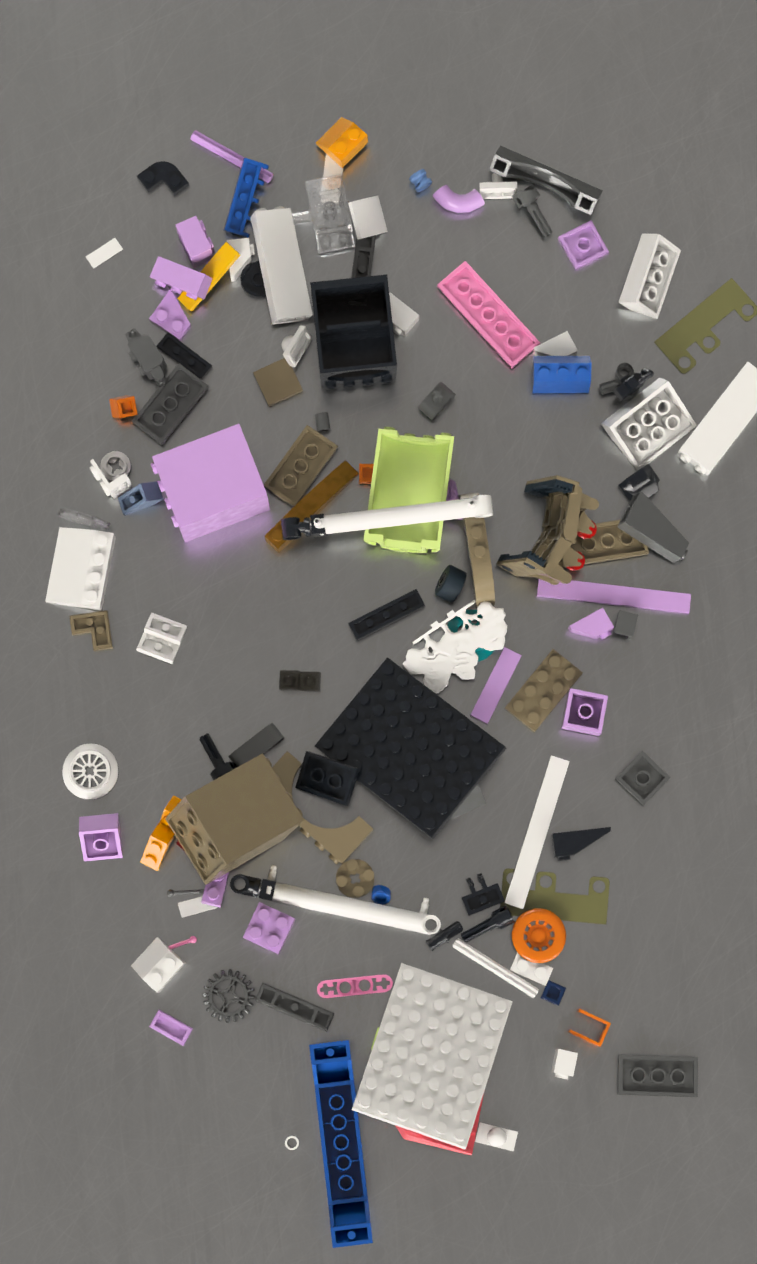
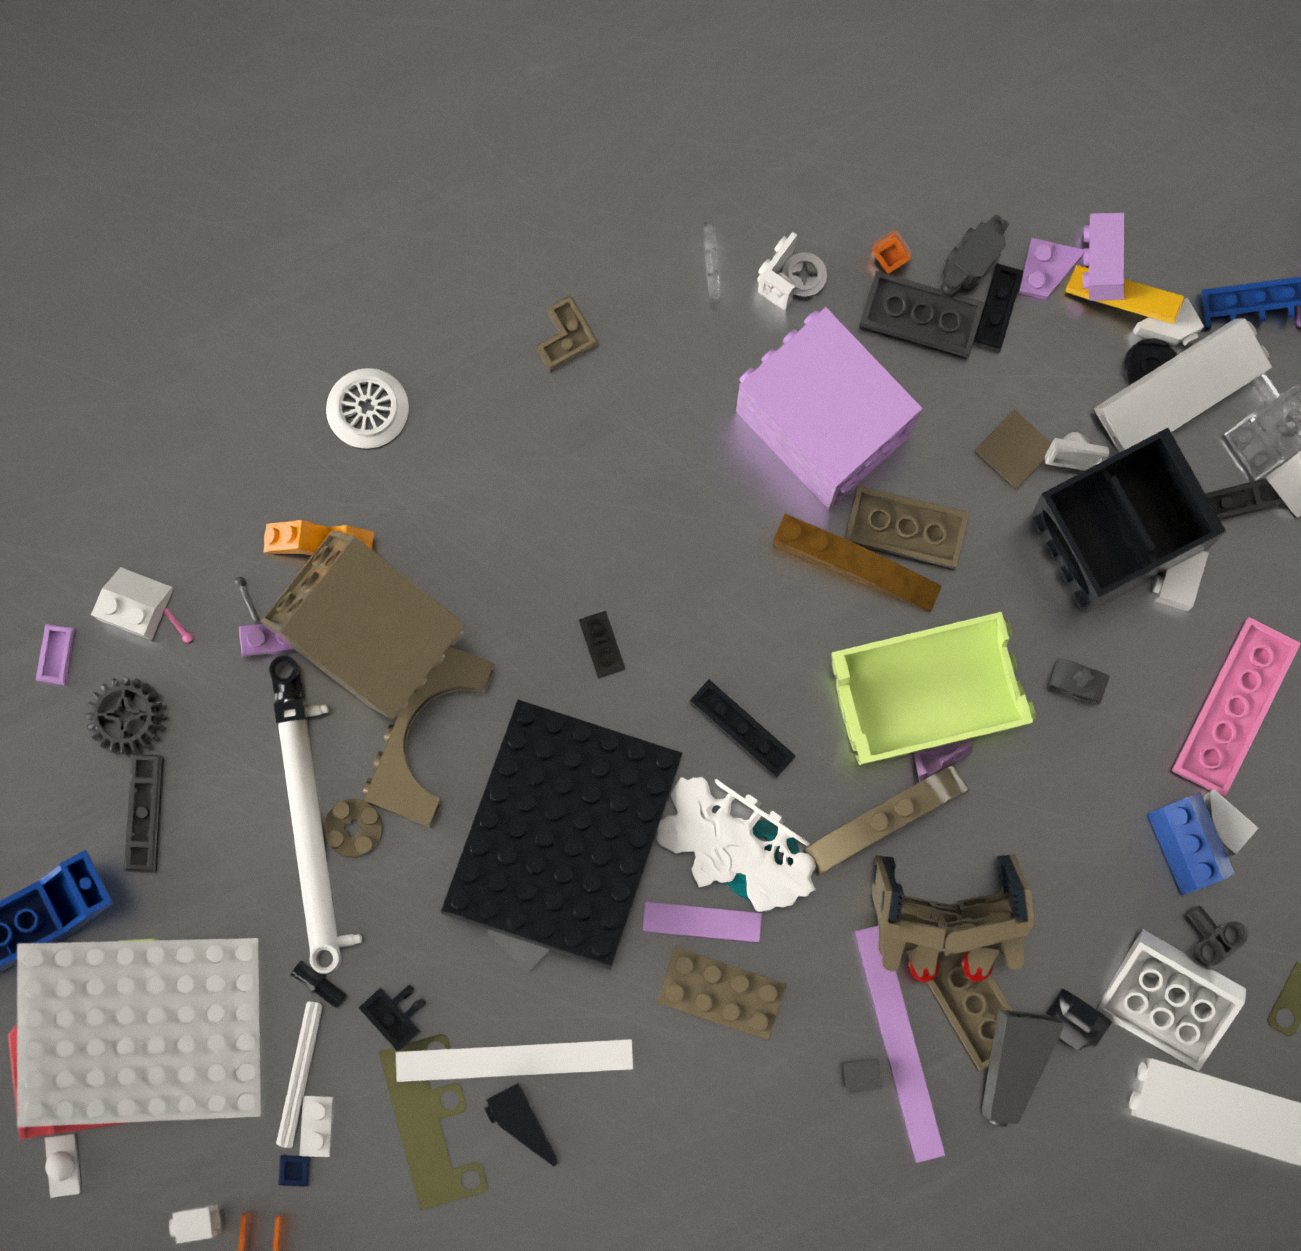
camera: 70 degrees right, 0 degrees up
white slope [45,527,116,611] -> none
lavender slope [79,813,123,861] -> none
white sticker [86,238,123,269] -> none
sand blue slope [118,481,163,515] -> none
black plate [137,161,189,196] -> none
white slope [137,612,187,664] -> none
lavender brick [175,216,215,269] -> none
white sticker [178,896,217,918] -> none
black piece [199,733,236,781] -> none
dark grey beam [228,723,284,767] -> none
lavender brick [243,902,295,955] -> none
white piece [281,495,493,540] -> none
black tile [295,751,360,806] -> none
dark grey hinge [315,412,331,432] -> none
bright pink beam [317,975,393,998] -> none
orange plate [359,464,374,484] -> none
blue tile [371,885,391,905] -> none
black wheel [435,565,467,603] -> none
black piece [461,905,515,942] -> none
orange wheel [512,908,566,963] -> none
lavender brick [561,688,608,736] -> none
lavender slope [568,608,614,640] -> none
black piece [614,368,654,401] -> none
dark grey plate [616,751,671,806] -> none

